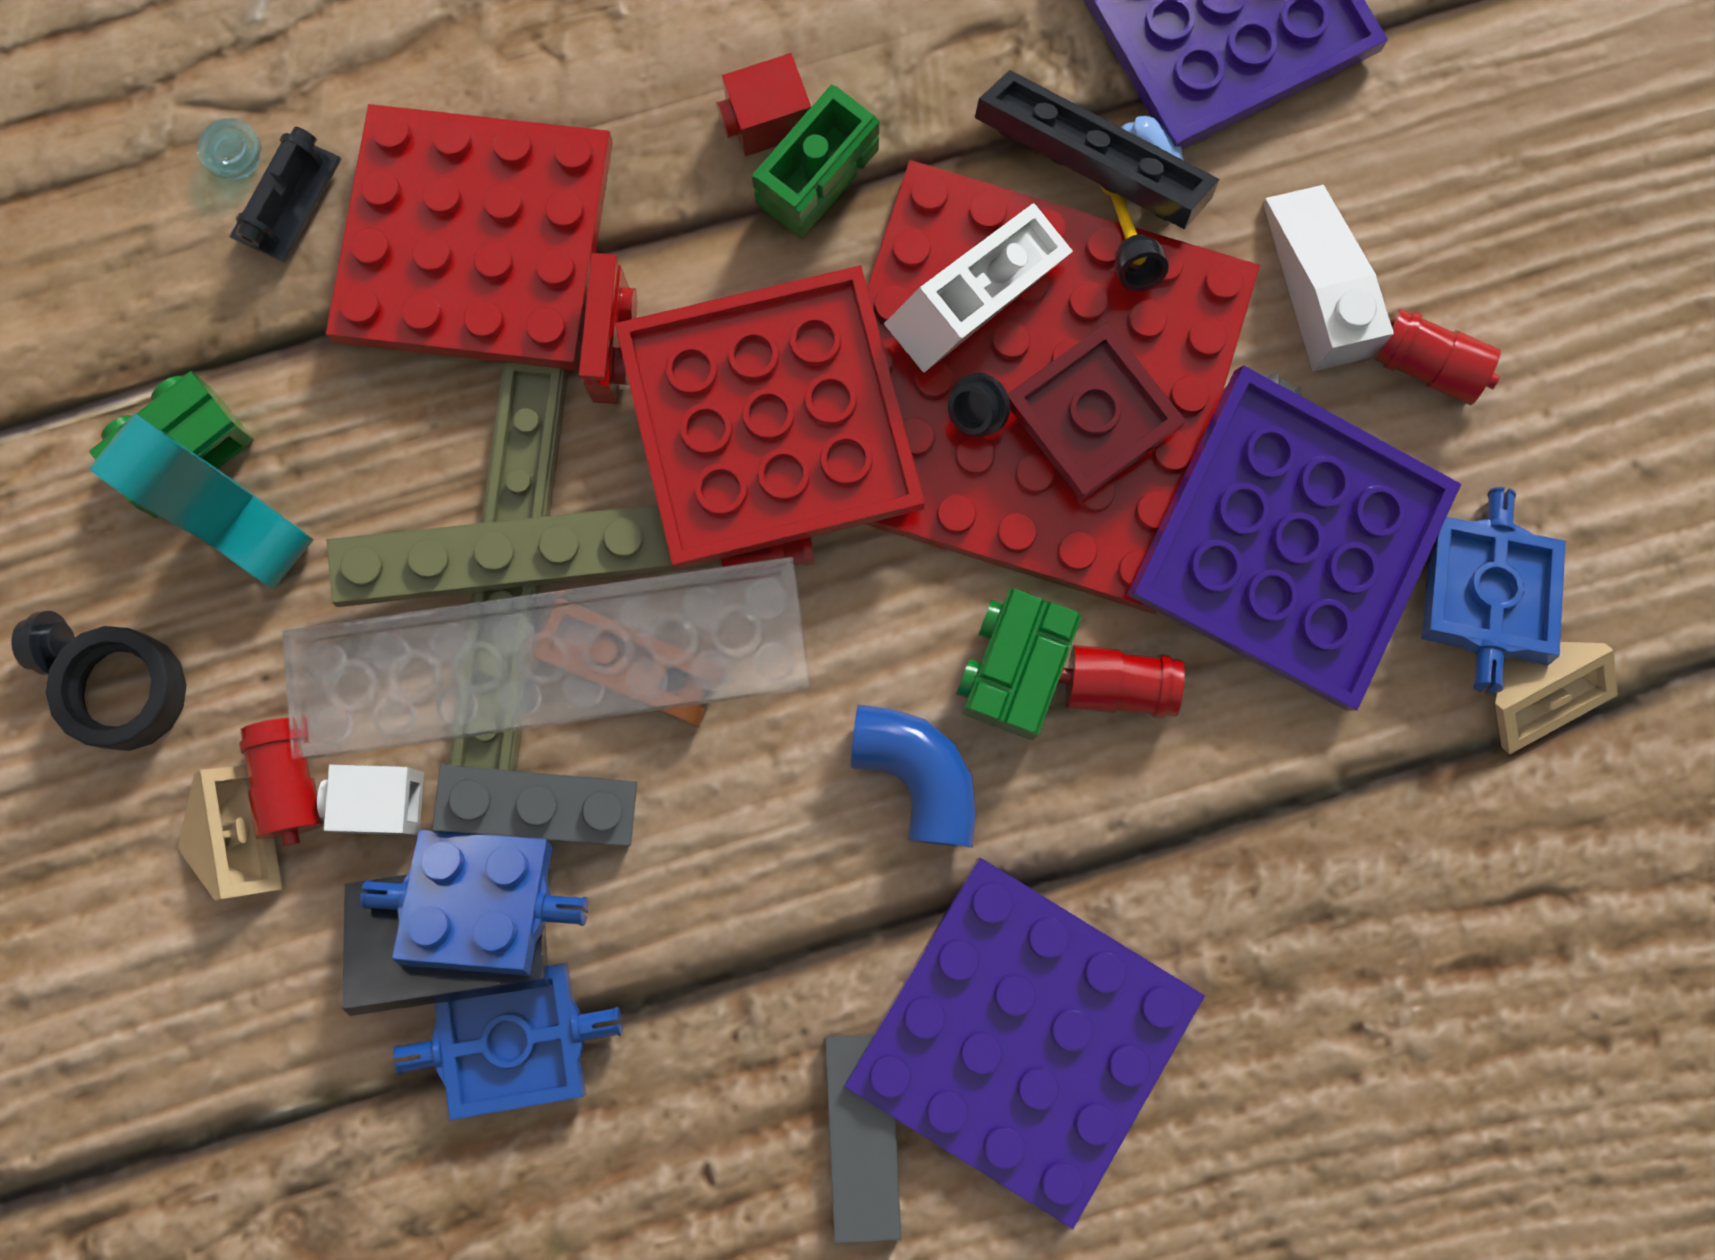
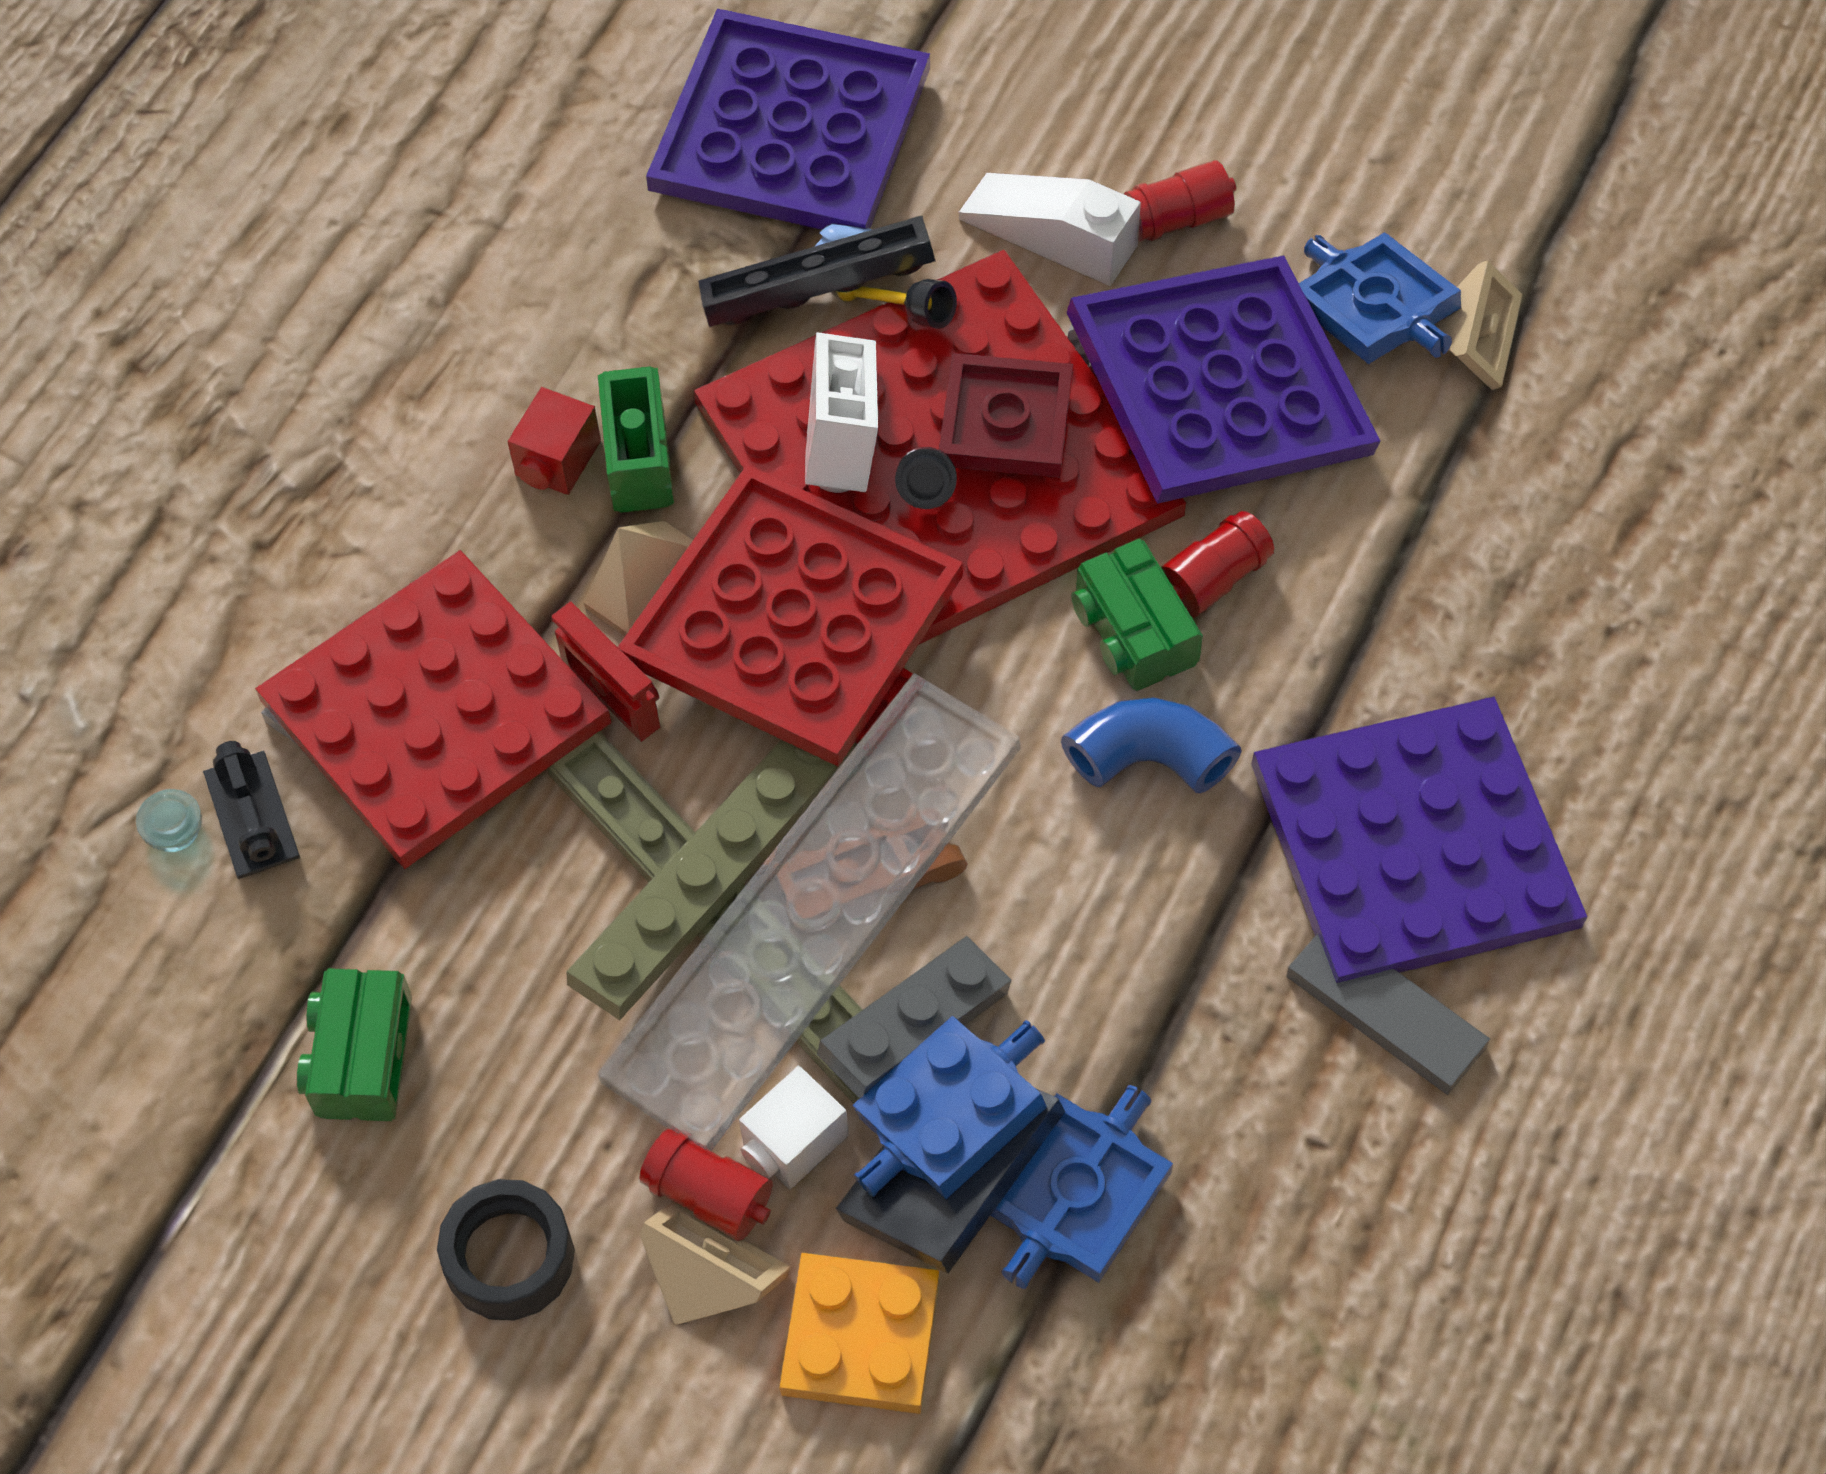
camera: 45 degrees left, 20 degrees down
black plate [11,611,75,675] -> none
teal beam [89,412,314,590] -> none
none -> tan slope [584,521,693,636]
none -> light orange plate [779,1253,940,1414]

